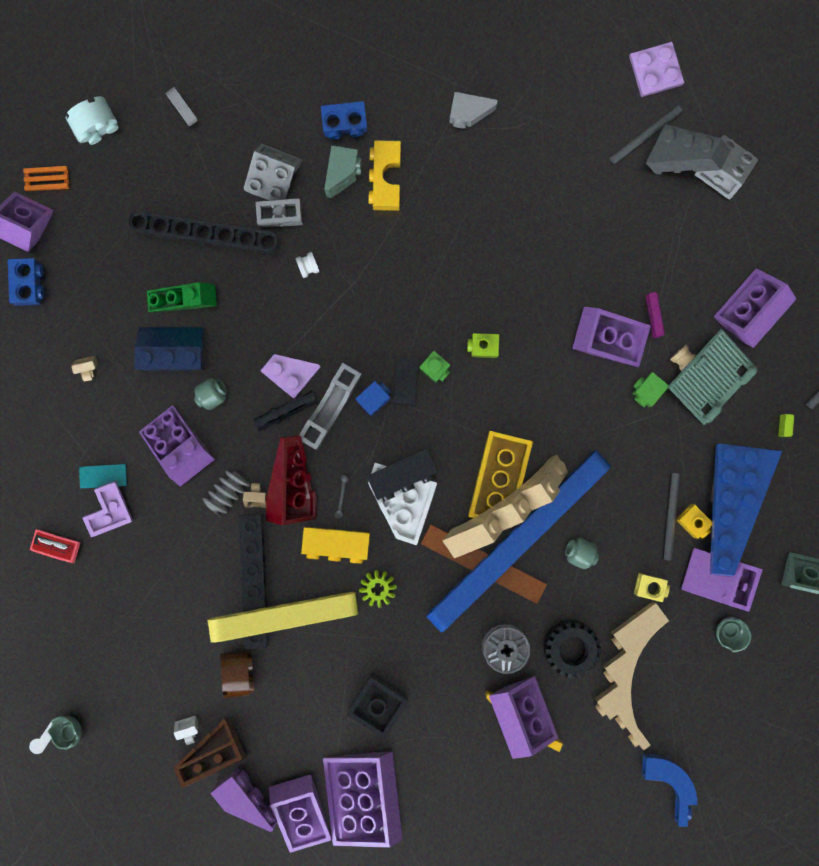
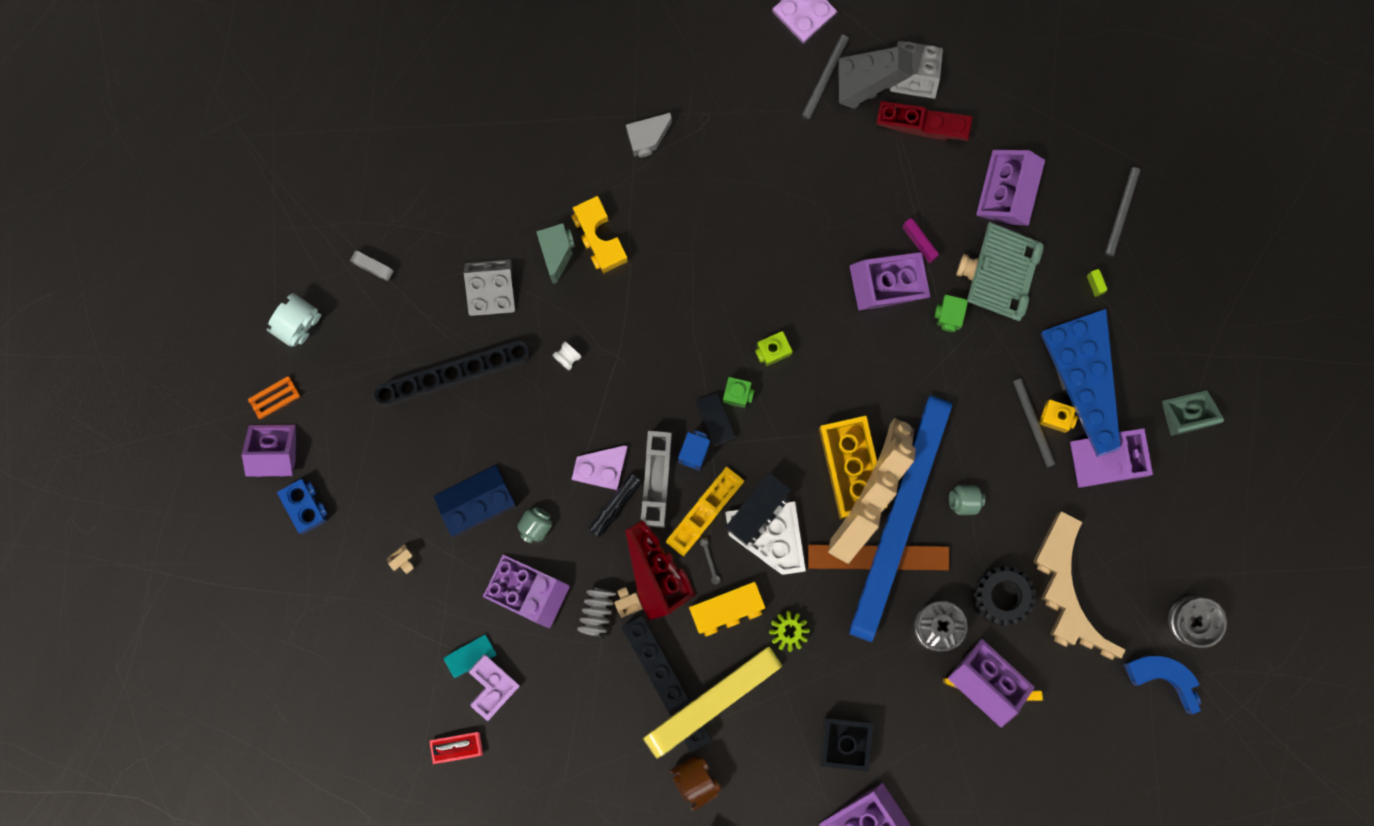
camera: 30 degrees left, 5 degrees down
green slope [147,282,217,312] -> none
light grey brick [256,199,303,228] -> none
blue brick [321,101,367,139] -> none
light yellow brick [634,573,670,602] -> none
sand green hair [716,616,752,652] -> none
none -> yellow slope [666,467,744,557]
none -> dark red slope [876,101,973,141]
none -> flat silver wheel [1167,596,1227,648]

